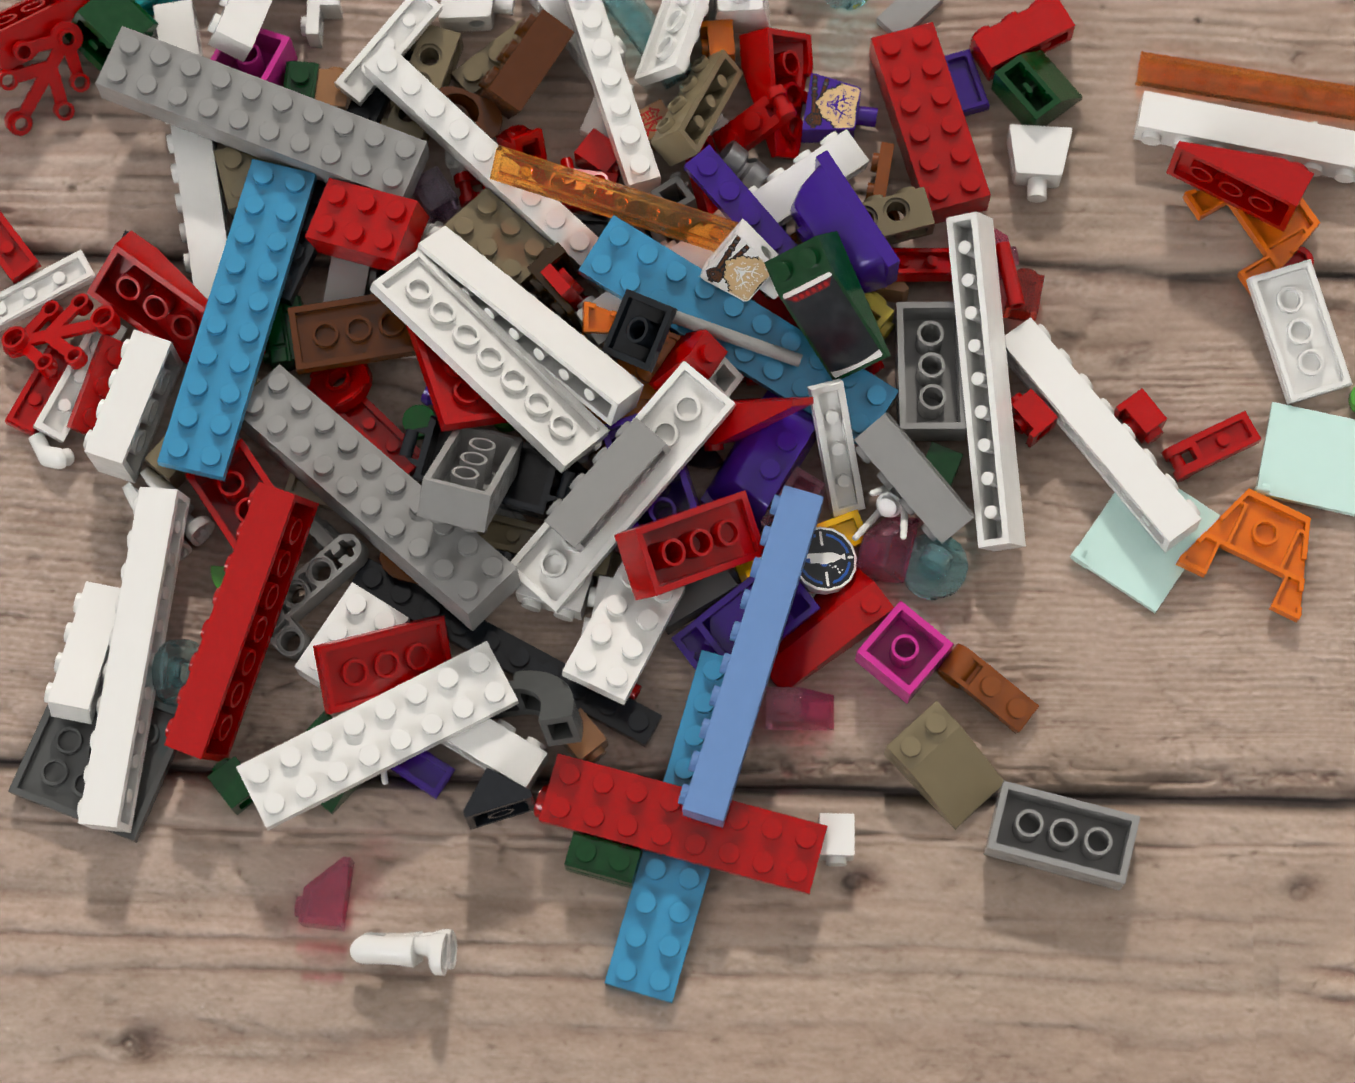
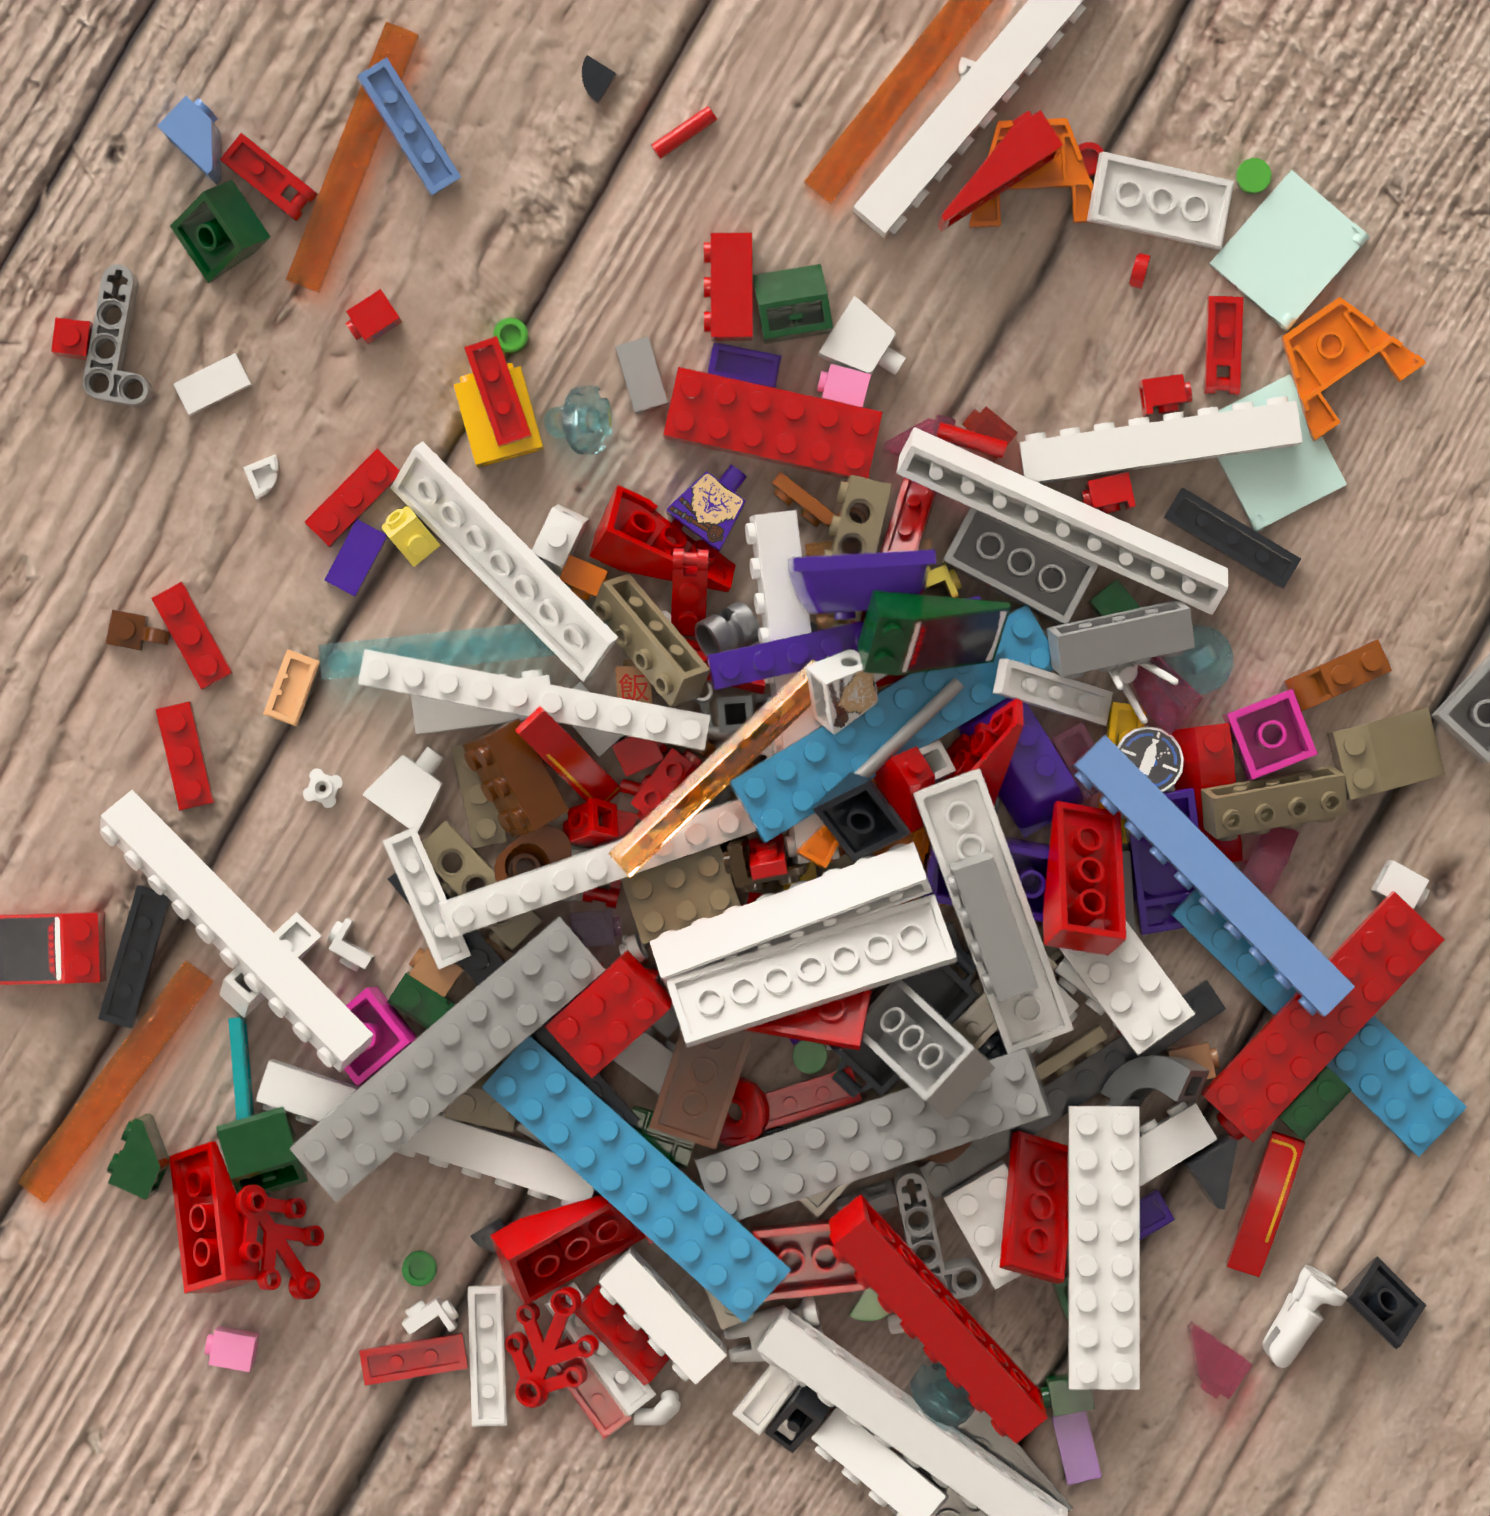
camera: 60 degrees left, 15 degrees up
none -> green tile [402,1250,437,1287]
none -> white bracket [402,1296,459,1335]
none -> red slope [515,706,620,802]
none -> white tile [732,1365,799,1436]
none -> black slope [765,1385,831,1453]
none -> bright pink brick [817,364,871,407]
none -> dark tan plate [1035,1024,1108,1086]
none -> medium lavender tile [1051,1411,1102,1485]
none -> red tile [1129,253,1151,289]
none -> black plate [1163,487,1301,589]
none -> dark tan brick [1201,765,1347,841]
none -> red slope [1226,1130,1305,1278]
none -> black slope [1342,1256,1426,1349]

